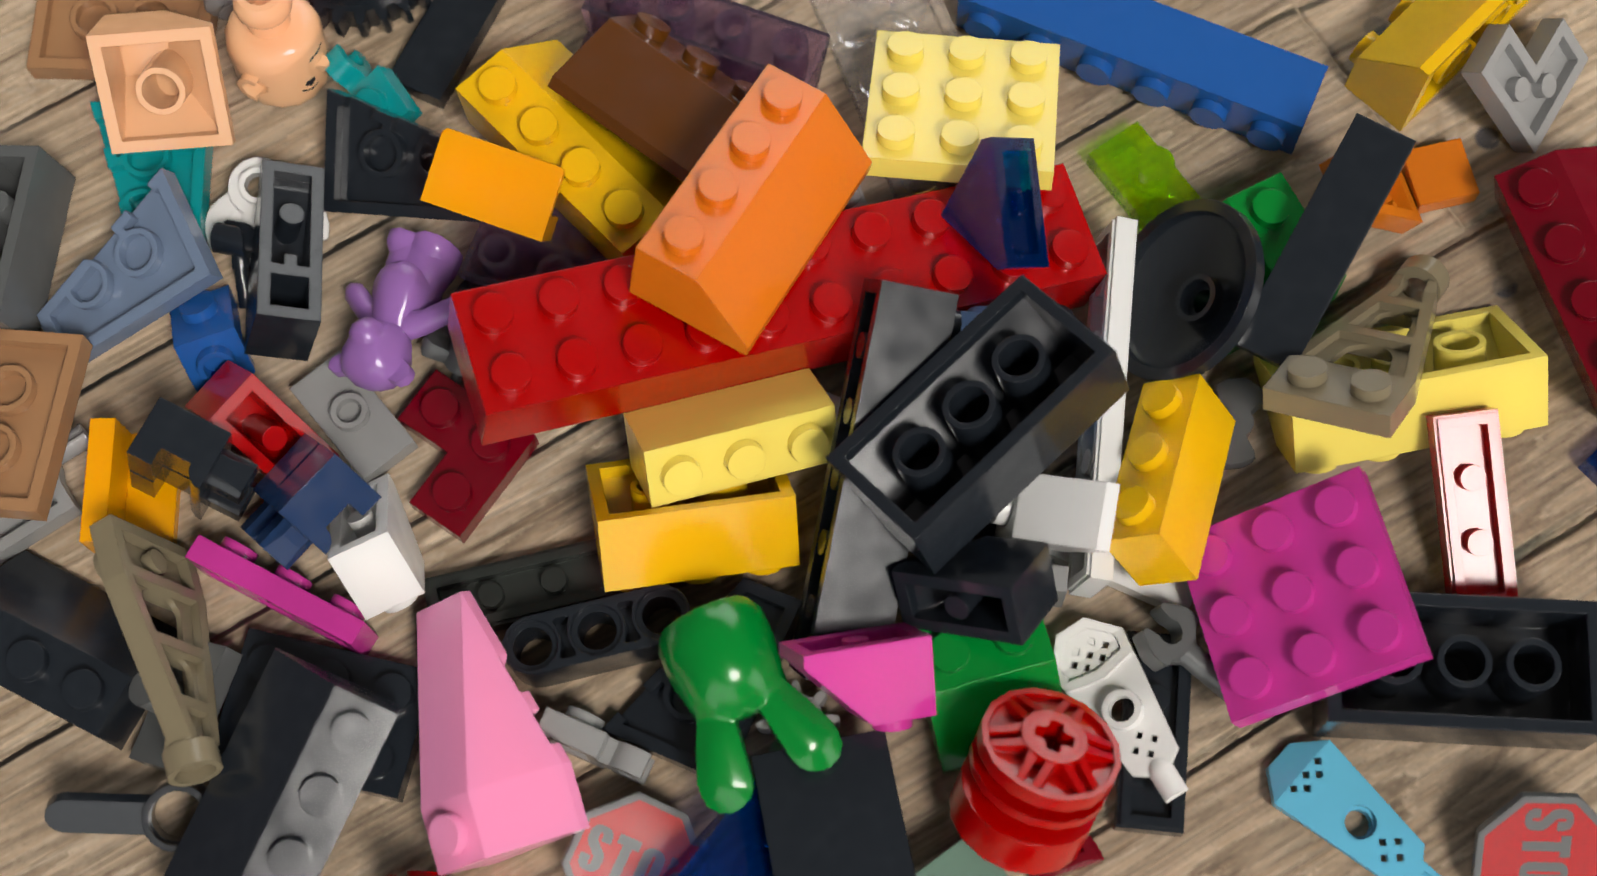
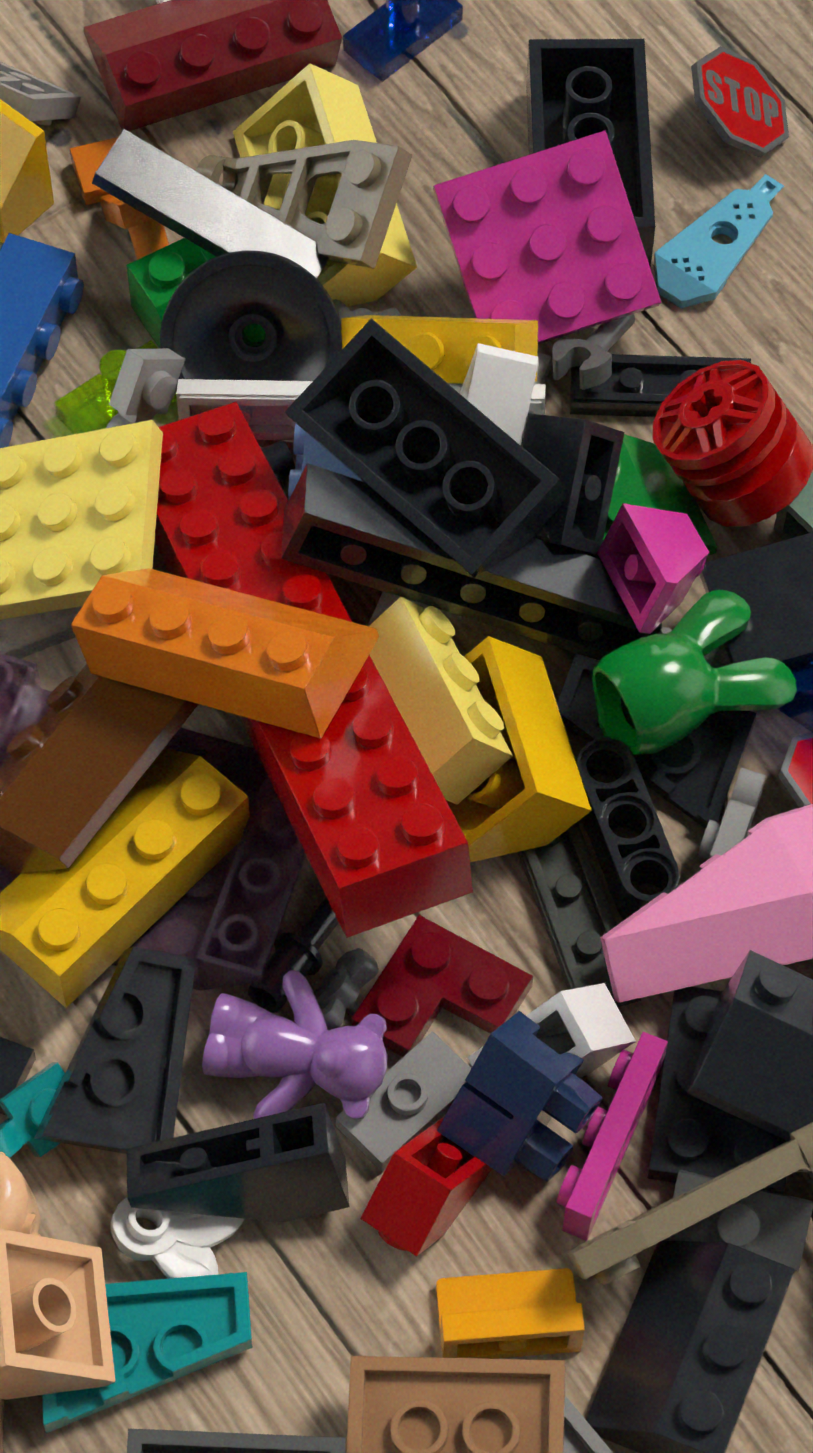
camera: 100 degrees left, 10 degrees down
sand blue wing [37,168,223,363] -> none
black hips [126,397,258,522] -> none
blue bracket [170,285,255,392] -> none
black hand [210,220,254,309] -> none
light orange panel [420,128,565,242] -> none
clear blue slope [941,137,1049,270] -> none
white piece [1054,617,1189,804] -> none
tile [1426,407,1518,597] -> none
none -> light grey plate [106,348,185,428]

